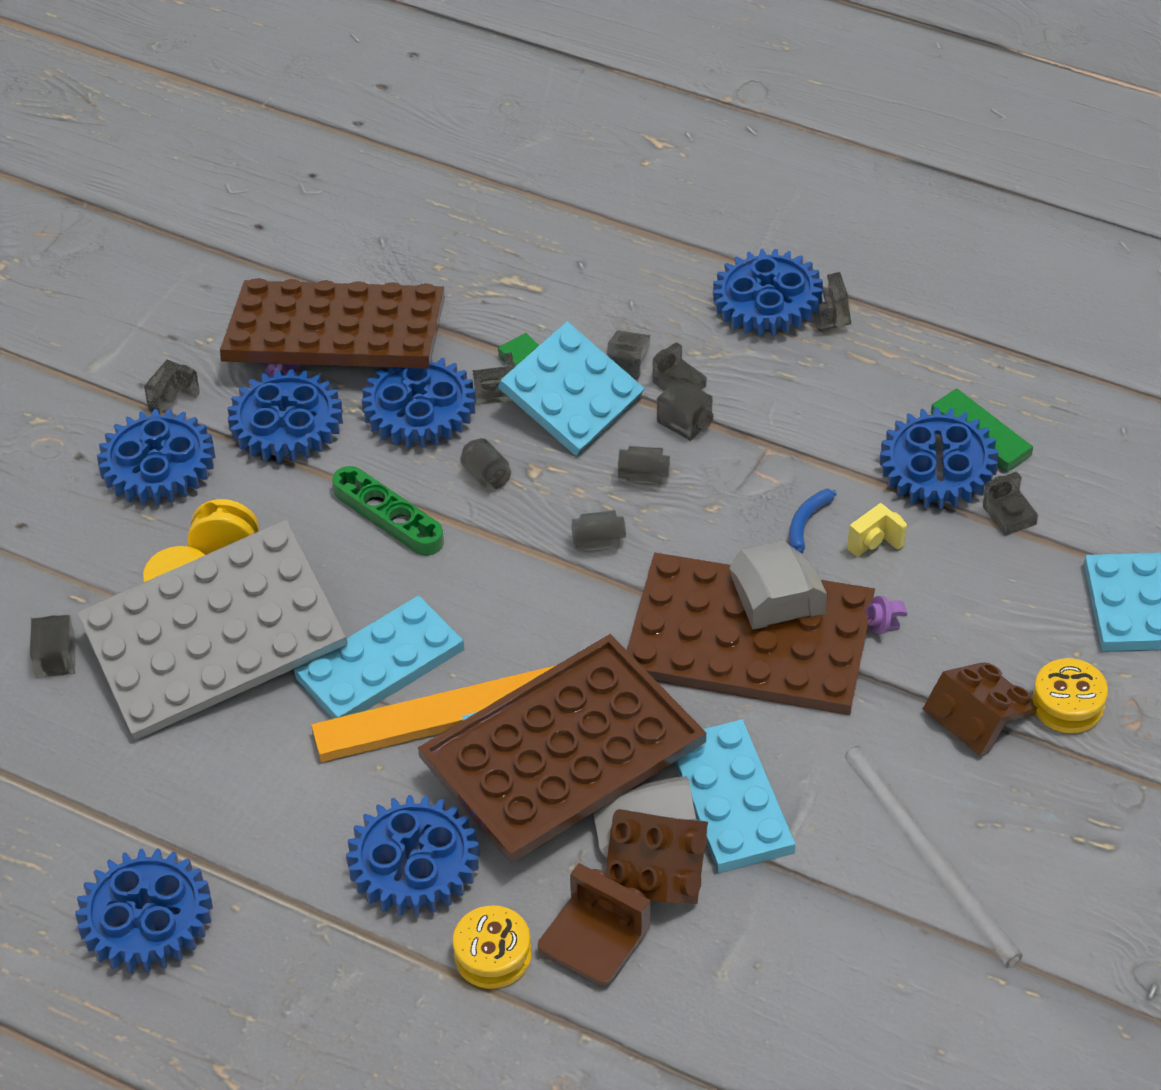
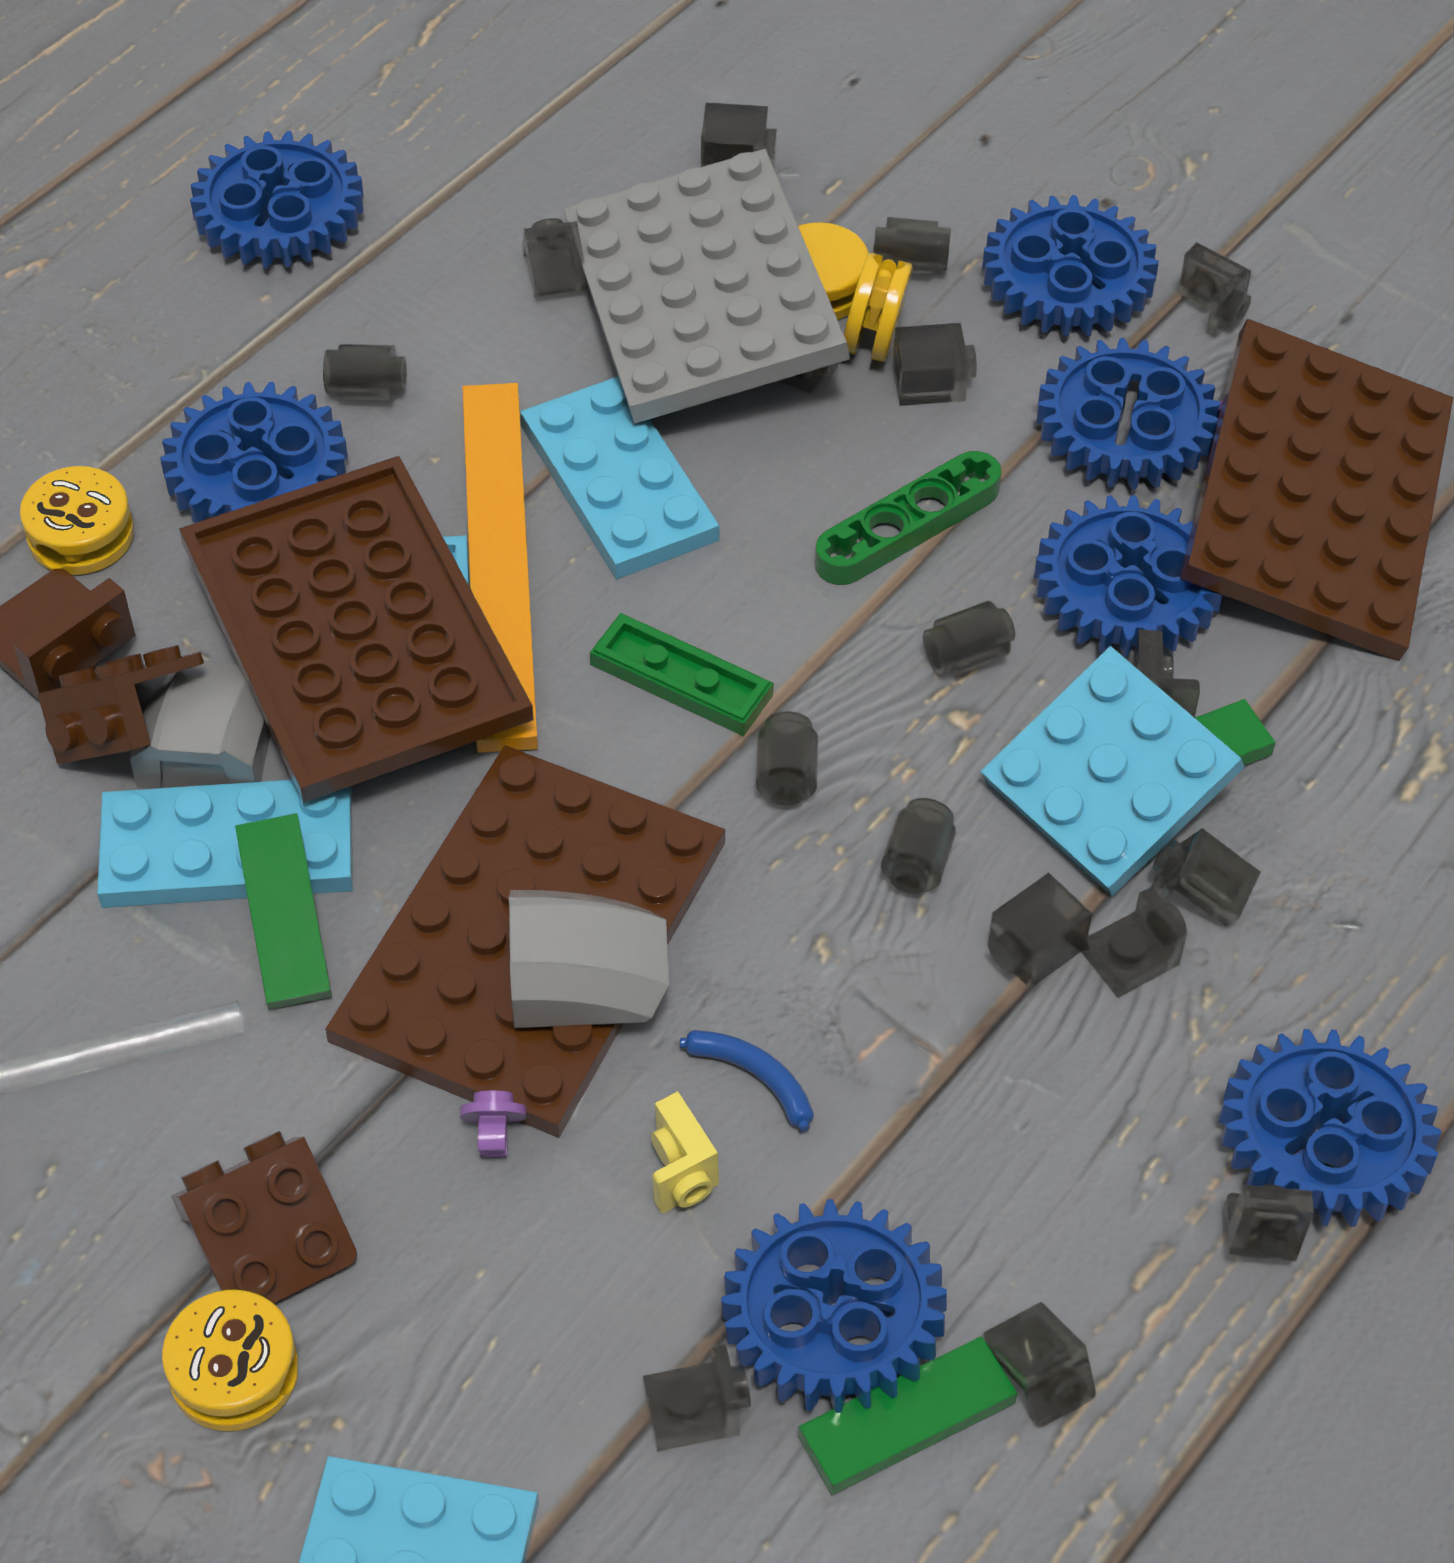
camera: 100 degrees right, 5 degrees up
none -> green tile [235,813,332,1010]
none -> clear smoke brick [323,344,407,401]
none -> clear smoke bracket [522,218,588,297]
none -> green tile [590,613,774,737]
none -> clear smoke brick [873,217,951,275]
none -> clear smoke brick [892,323,977,406]
none -> clear smoke bracket [983,1302,1096,1427]

